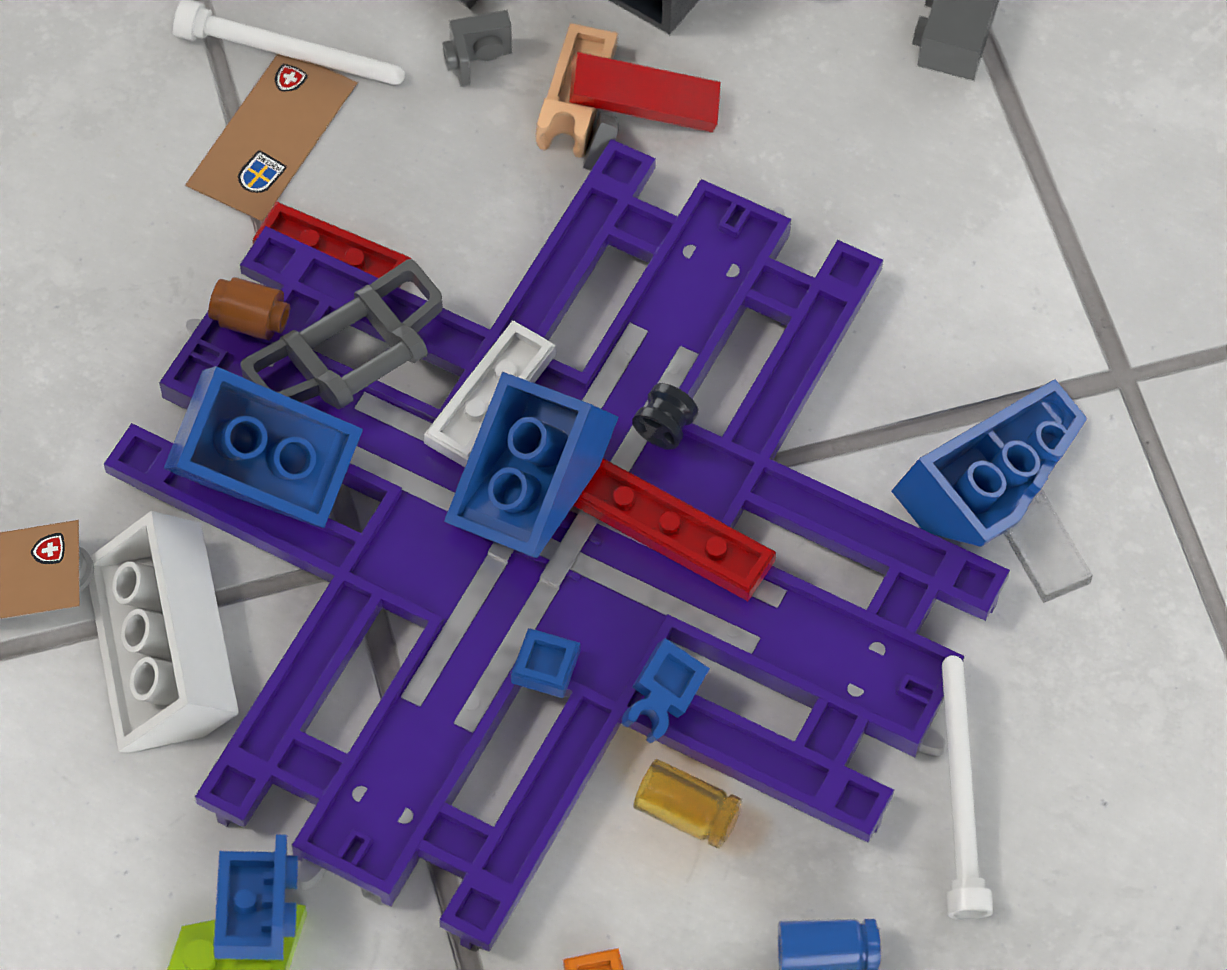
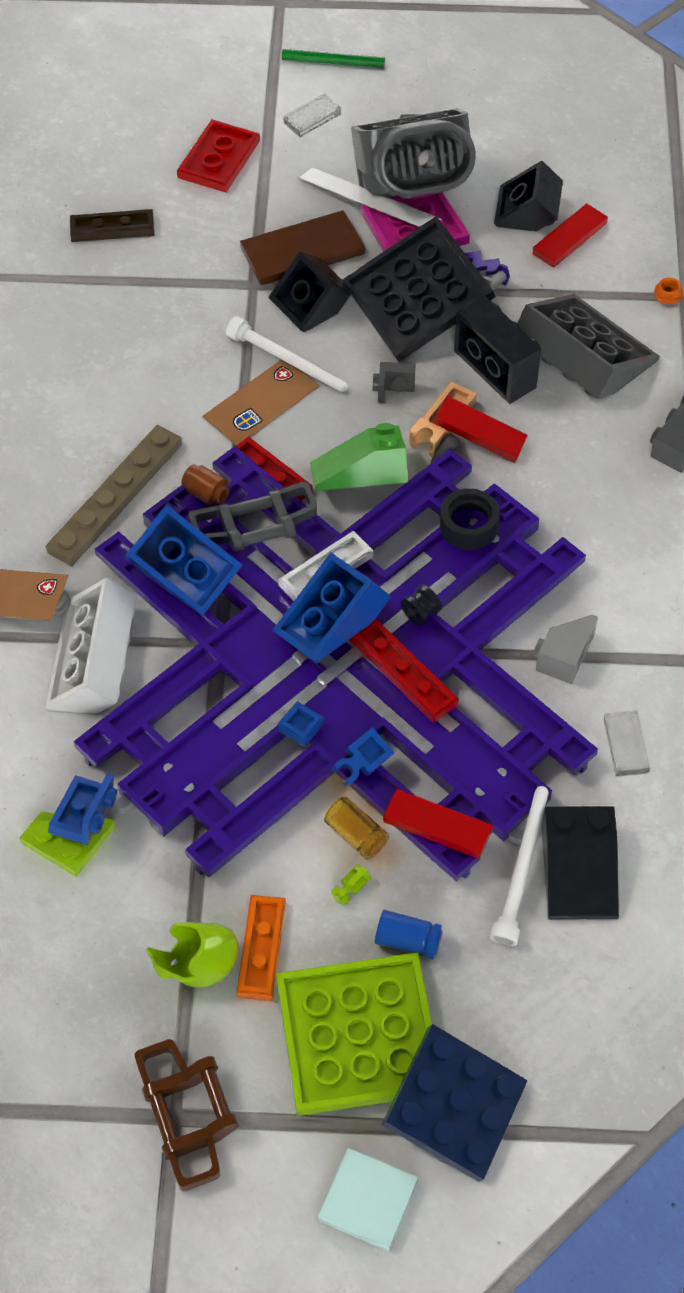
camera: 20 degrees right, 5 degrees down
blue wedge [891,379,1088,547] -> none
none -> dark tan plate [46,424,182,567]
none -> bright green slope [310,423,408,491]
none -> lime piece [331,864,371,905]
none -> red tile [383,789,493,859]
none -> black tyre [440,488,500,550]
none -> light grey slope [533,615,598,684]
none -> black slope [542,806,619,920]

